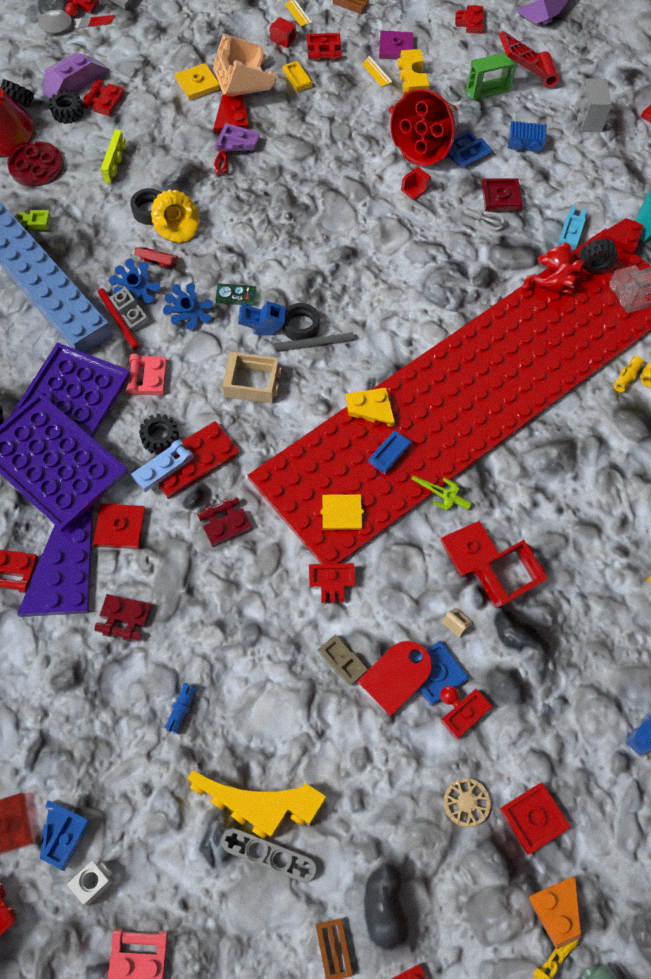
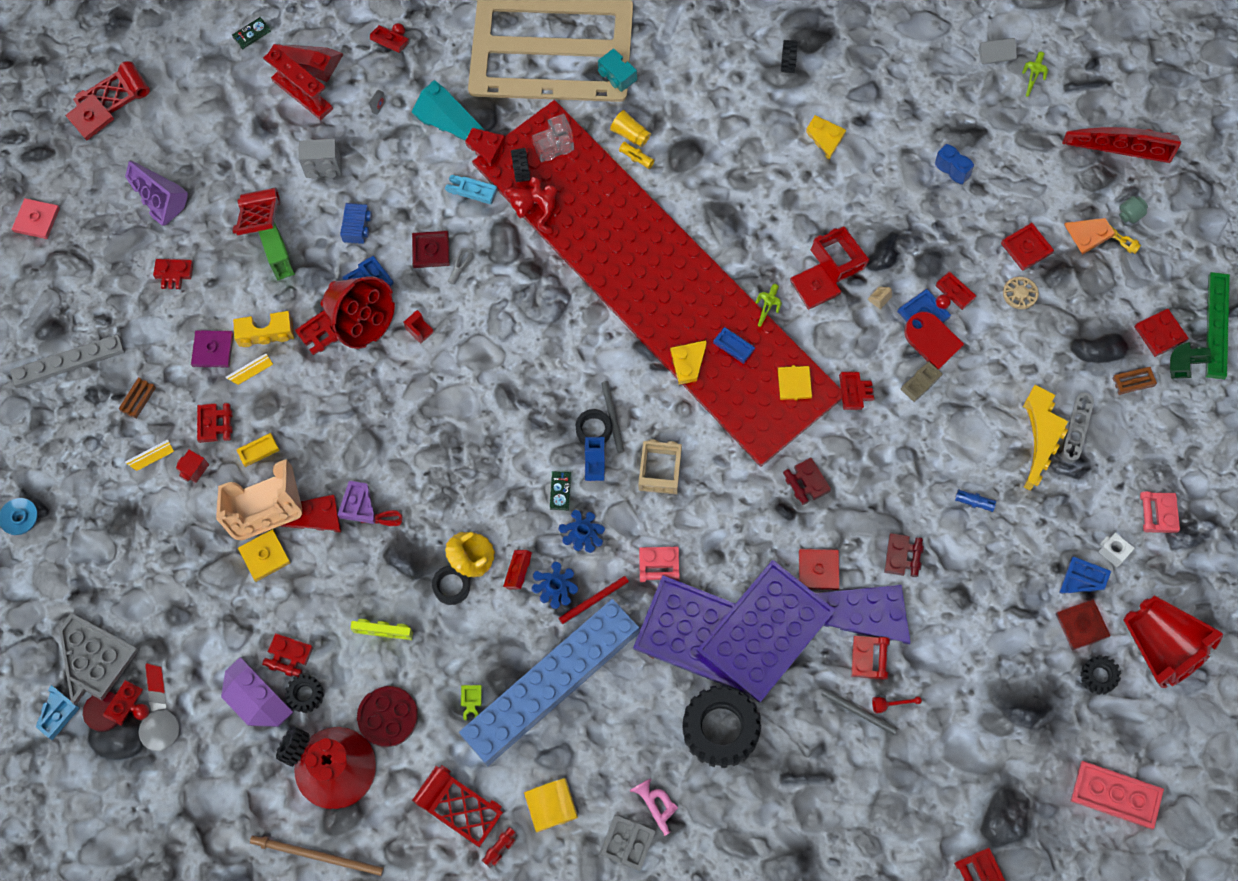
camera: 85 degrees left, 5 degrees up
light grey slope [109,287,149,332] -> none
light blue plate [131,440,194,493] -> none
black tyre [139,414,179,455] -> none
red plate [144,421,239,499] -> none

